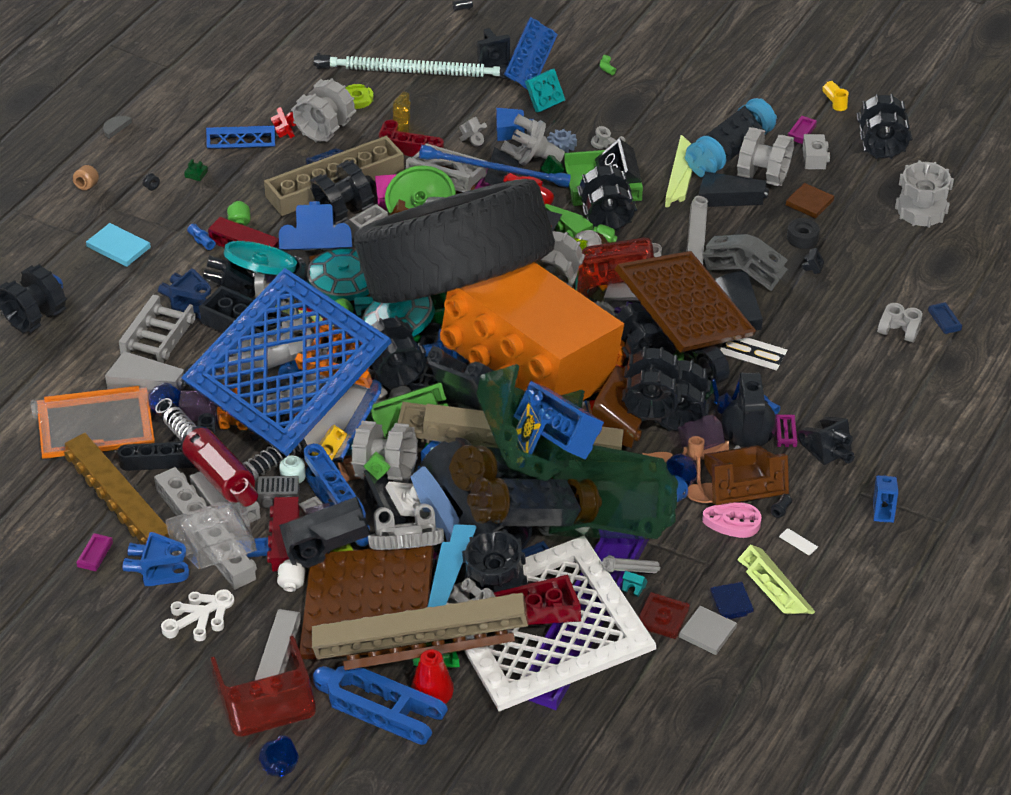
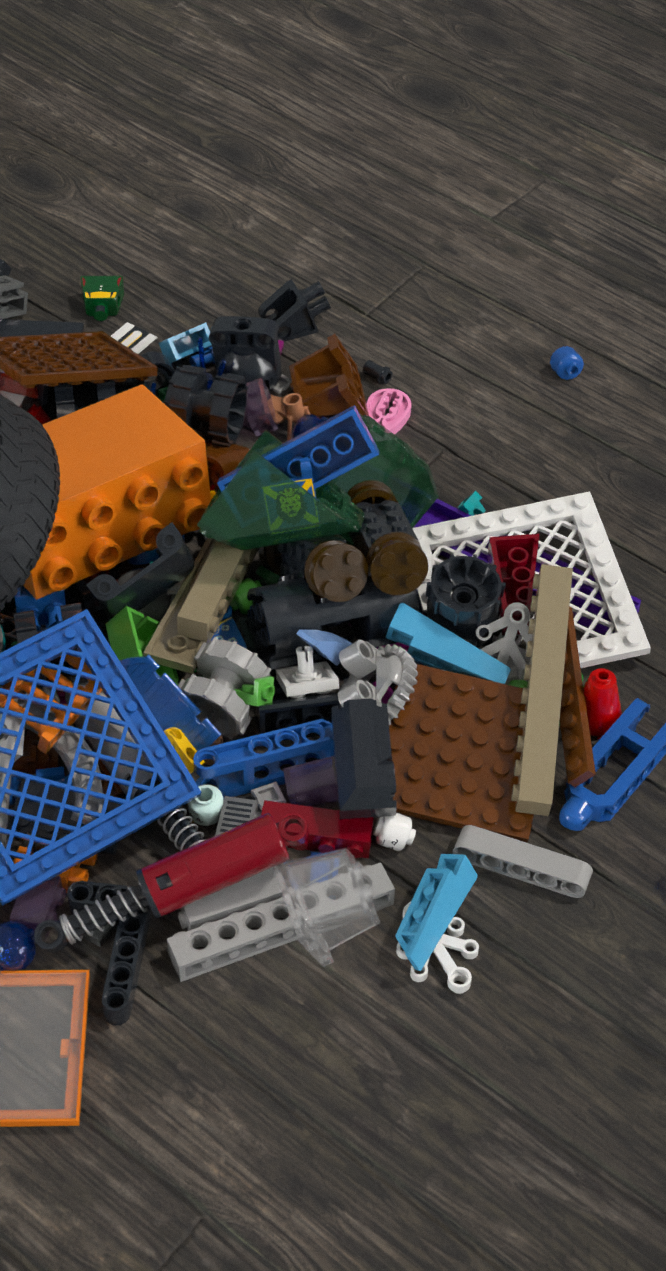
camera: 80 degrees left, 5 degrees up
pearl gold brick [64,433,172,544] -> none
magenta tile [77,533,113,571] -> none
blue piece [123,532,189,586] -> none
clear red windscreen [210,635,316,736] -> none
light grey axle [602,555,660,573] -> none
clear red tile [639,592,690,639] -> none
light grey tile [679,606,737,655] -> none
clear blue piece [710,582,754,619] -> none
yellowish green wedge [737,544,815,614] -> none
white sticker [779,528,818,555] -> none
blue torso [873,476,898,523] -> none
light grey piece [877,303,922,343] -> none
dark blue tile [928,302,962,334] -> none
none -> dark green torso [81,276,124,321]
none -> dark azure piece [158,323,212,363]
none -> dark azure wedge [395,854,477,971]
none -> blue head [550,346,584,380]

